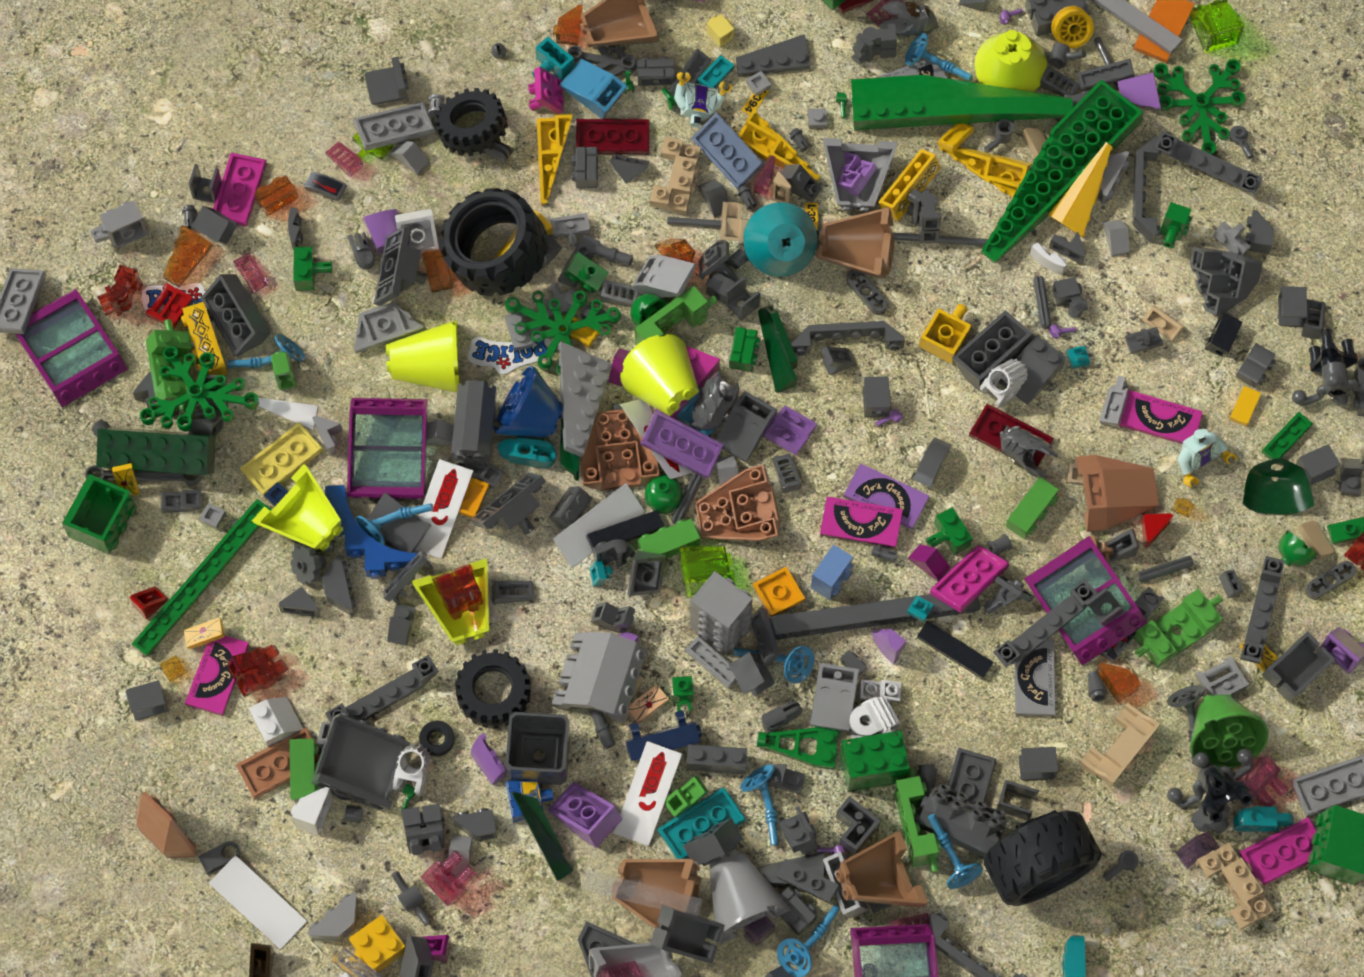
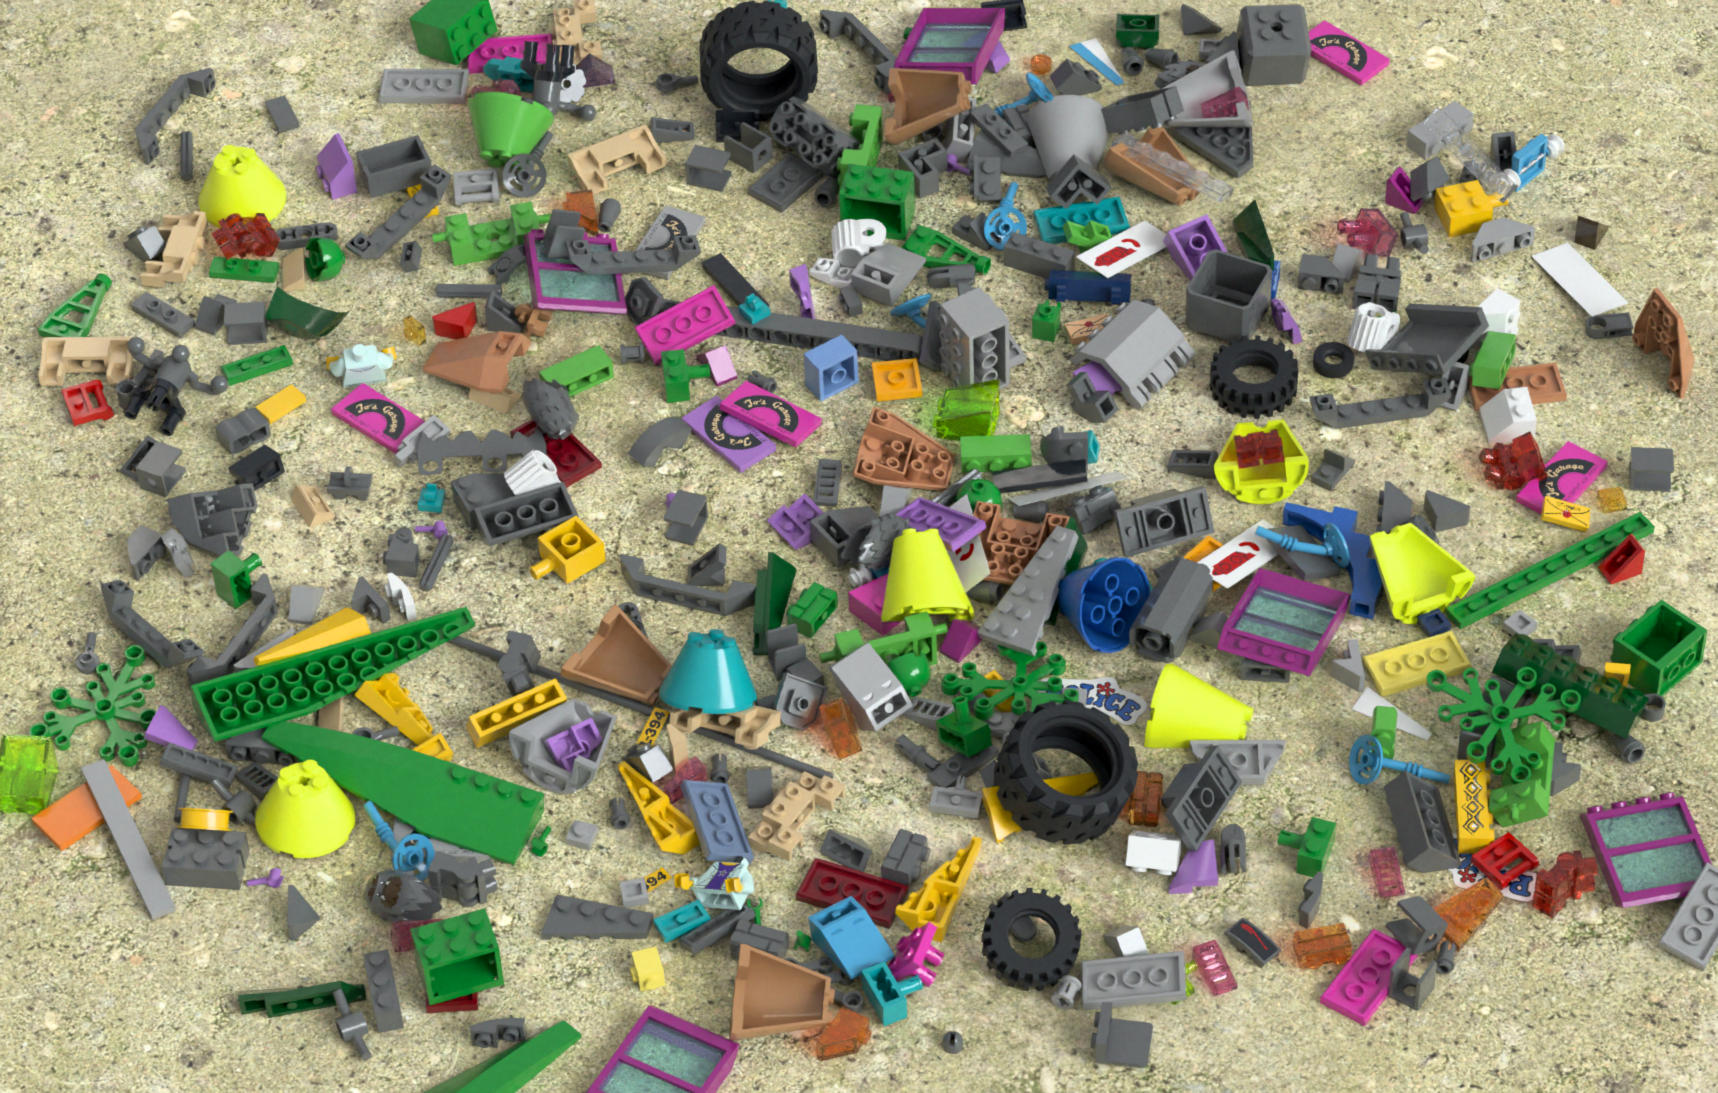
camera: 155 degrees left, 20 degrees down
light grey hinge [91,200,148,248] -> none
dark grey plate [382,550,433,604] -> none
flat silver slope [627,550,666,596] -> none
dark azure dish [928,814,983,889] -> none
none -> dark grey piece [418,427,547,475]
none -> dark grey slope [648,117,695,143]

